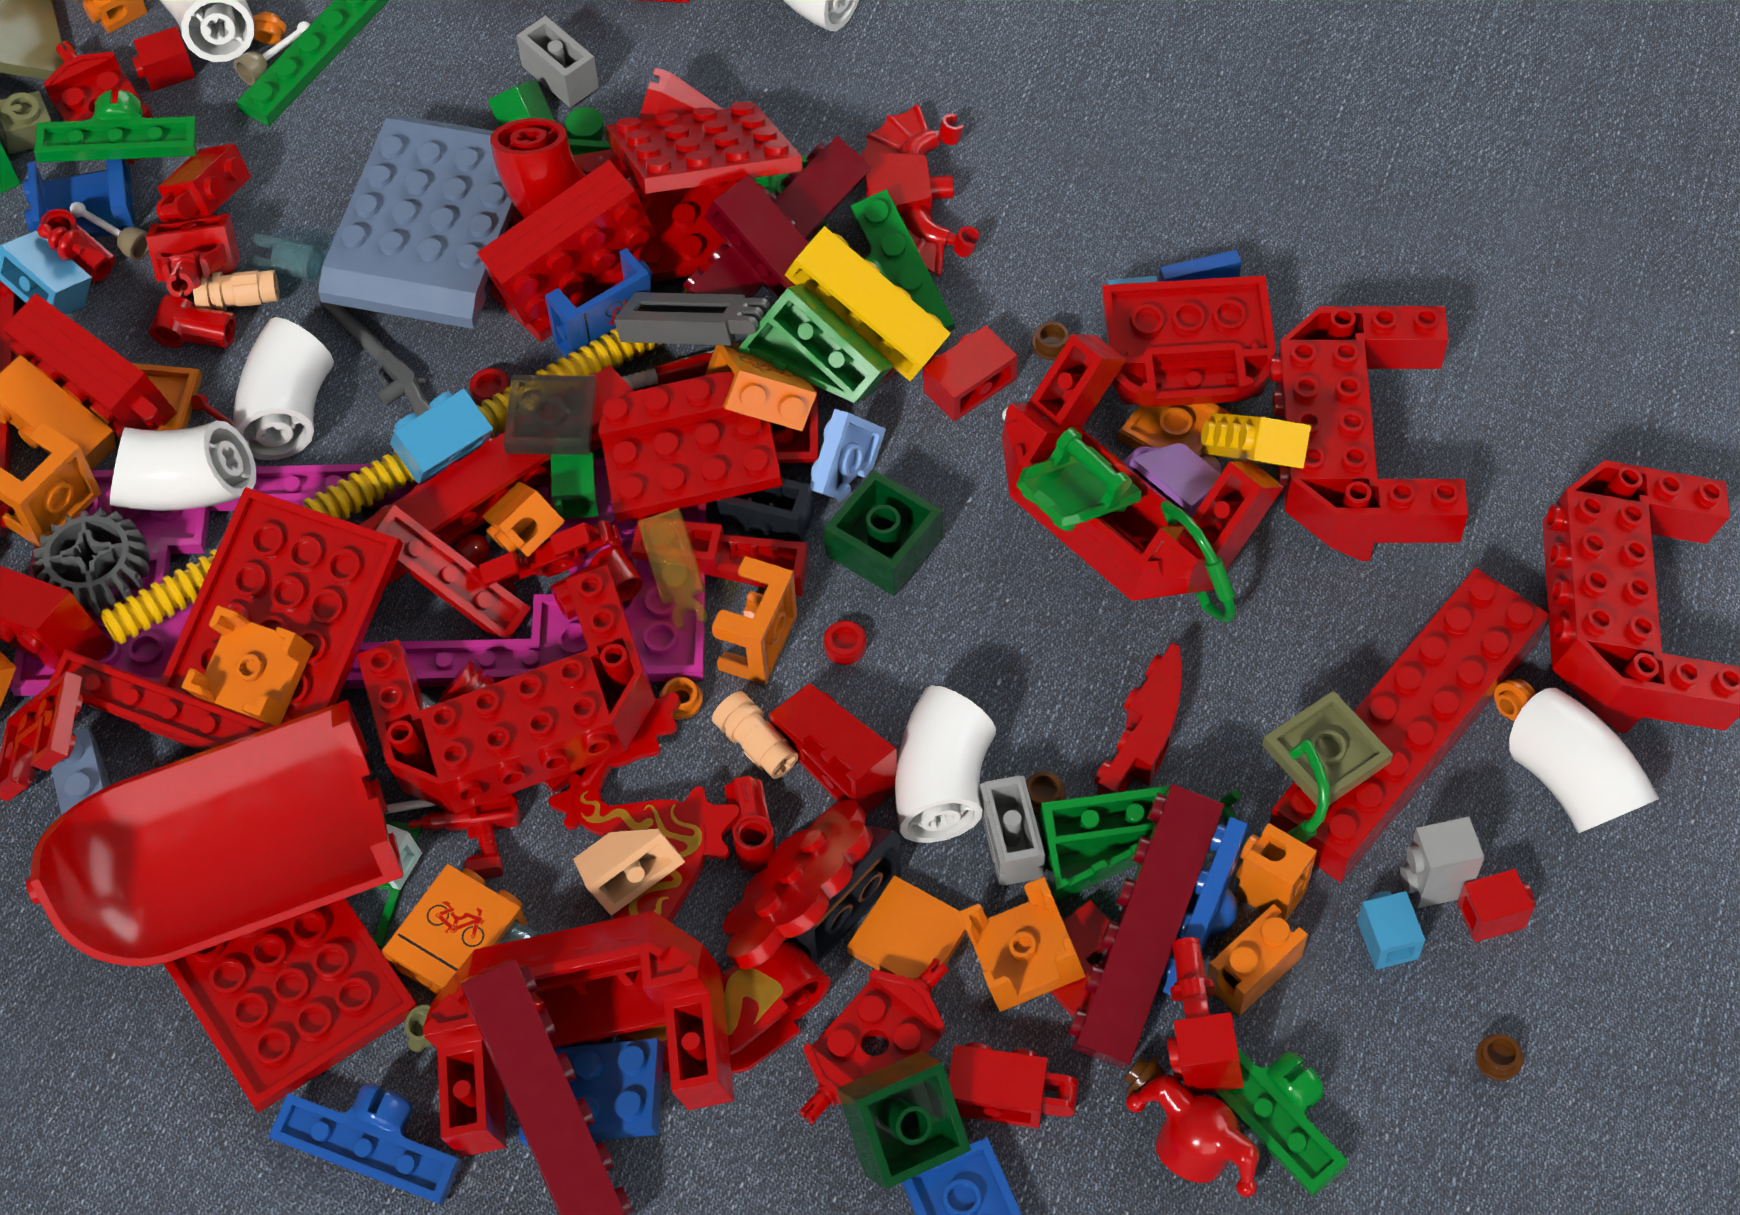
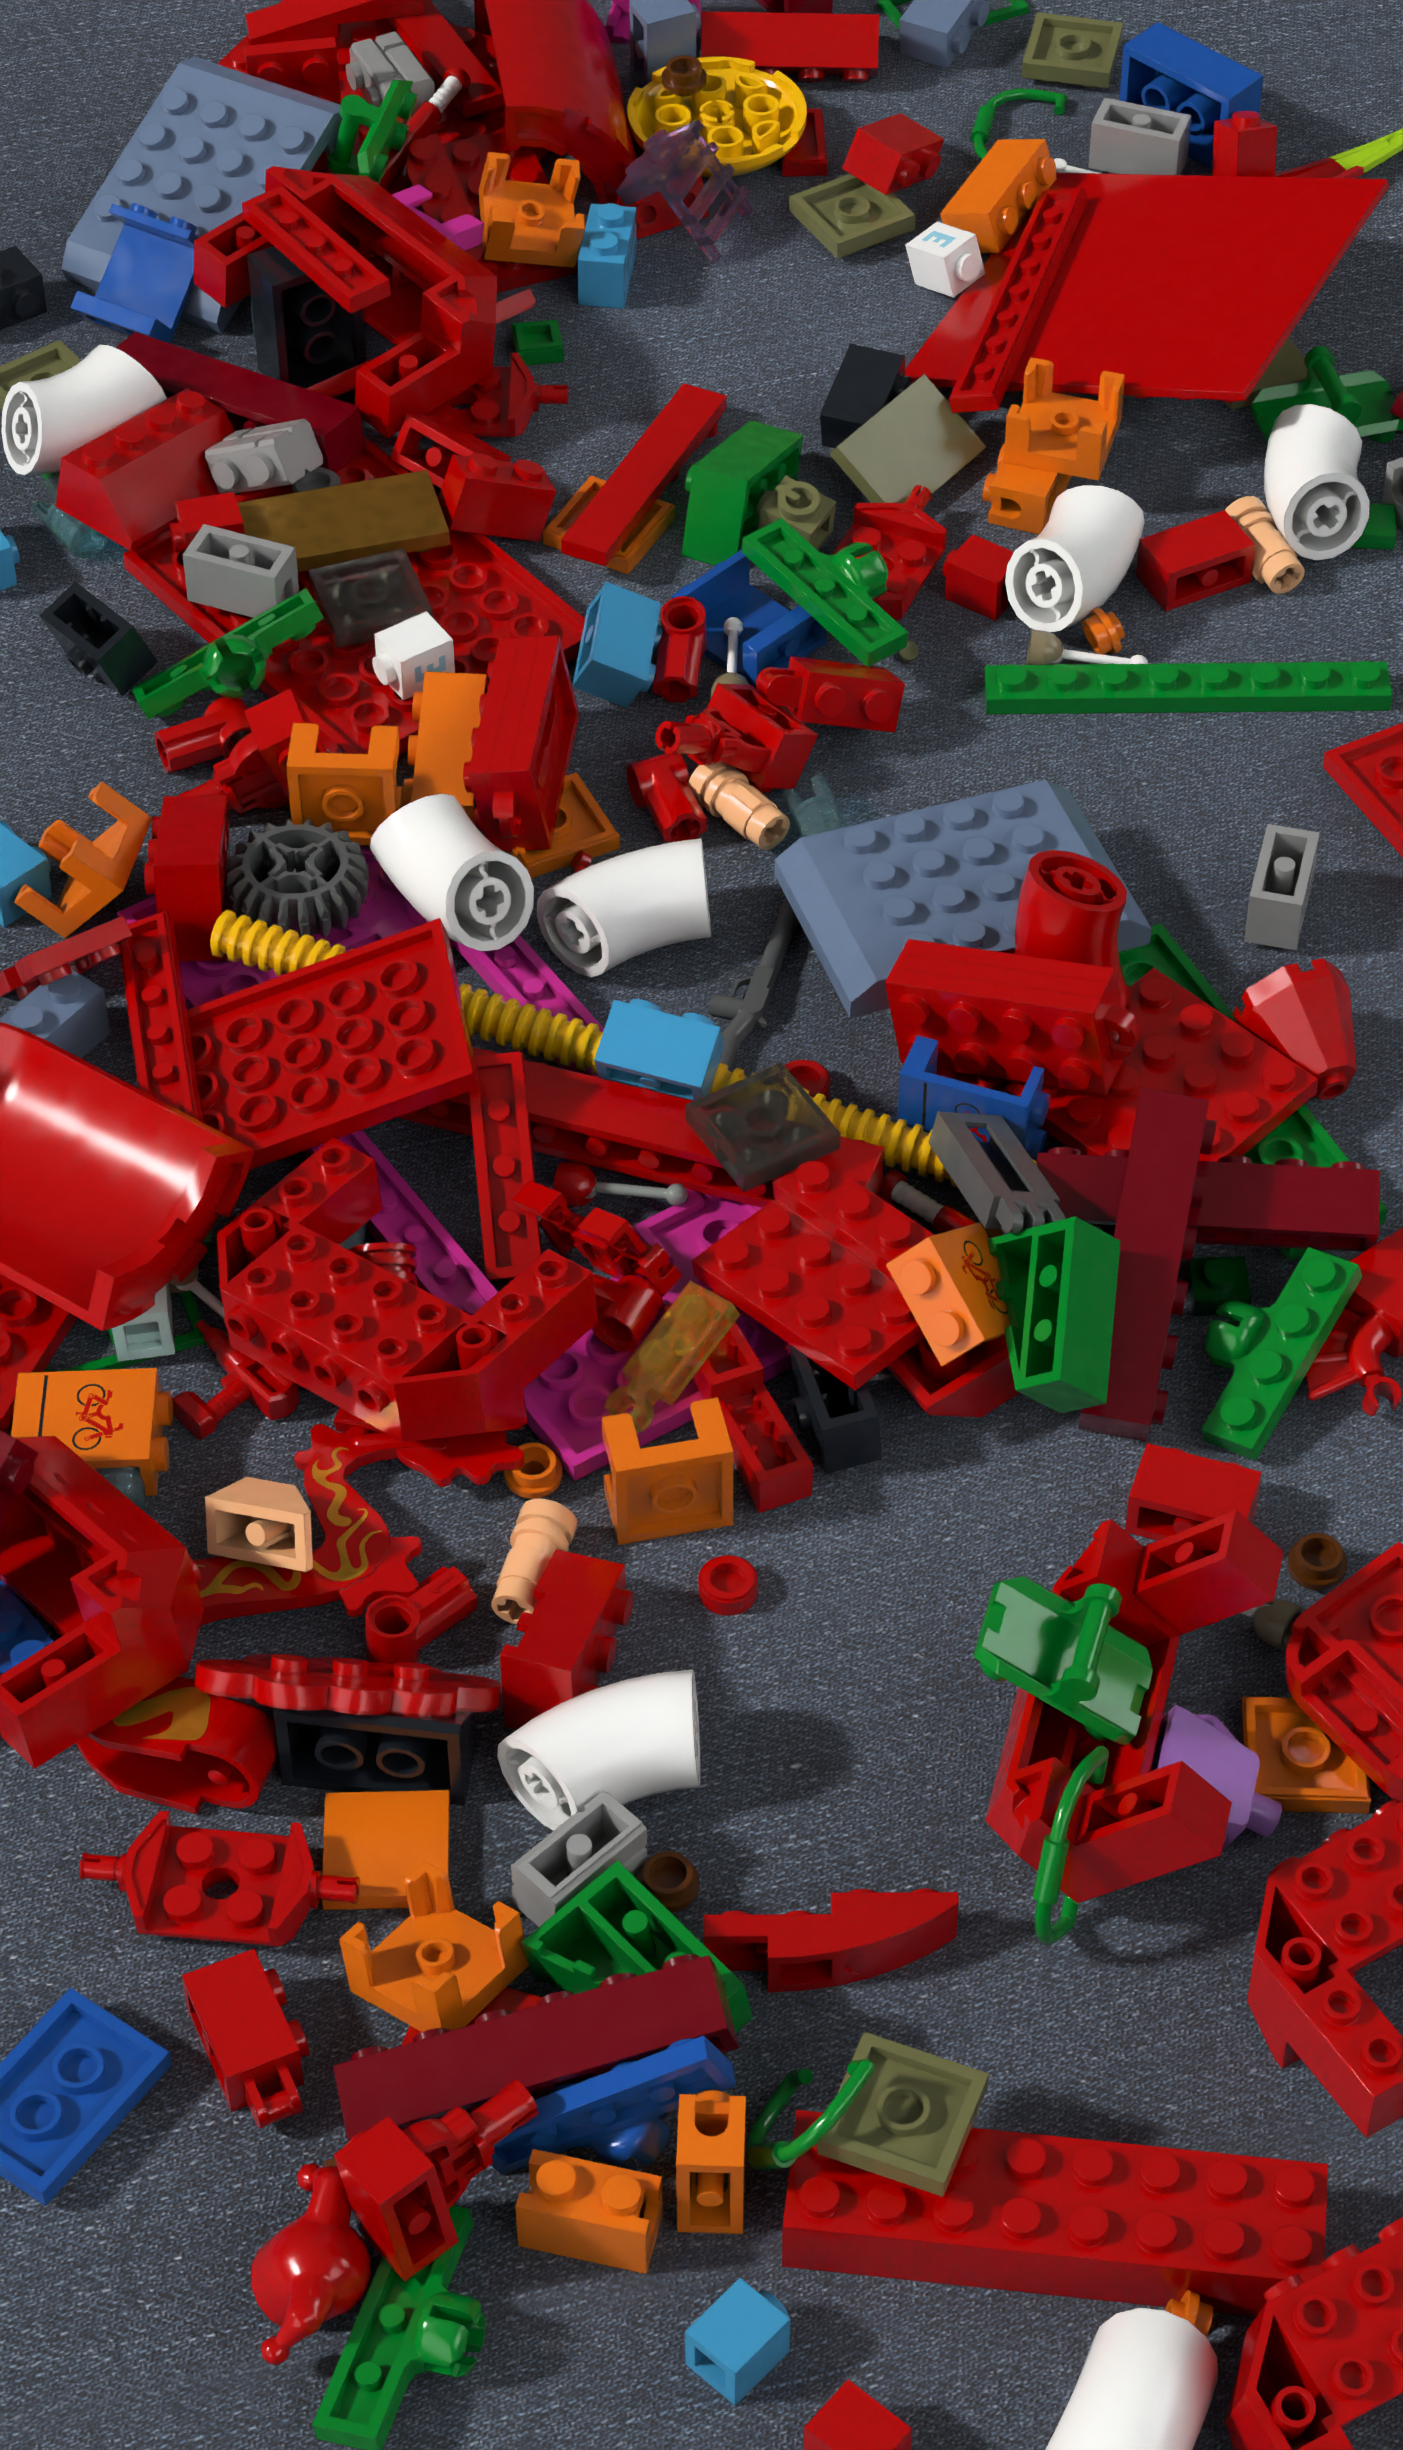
camera: 55 degrees right, 10 degrees down
red hair [37,223,85,261] -> none
orange panel [181,605,314,726] -> none
orange brick [483,481,565,557] -> none
green panel [488,80,554,127] -> none
green panel [551,452,599,519] -> none
green tile [565,107,605,141] -> none
red plate [605,102,802,194] -> none
yellow brick [785,226,951,381] -> none
light blue plate [810,409,886,501] -> none
dark green brick [824,470,943,596] -> none
dark green brick [836,1051,971,1189] -> none
yellow brick [1201,413,1311,469] -> none
light grey brick [1400,817,1484,908] -> none

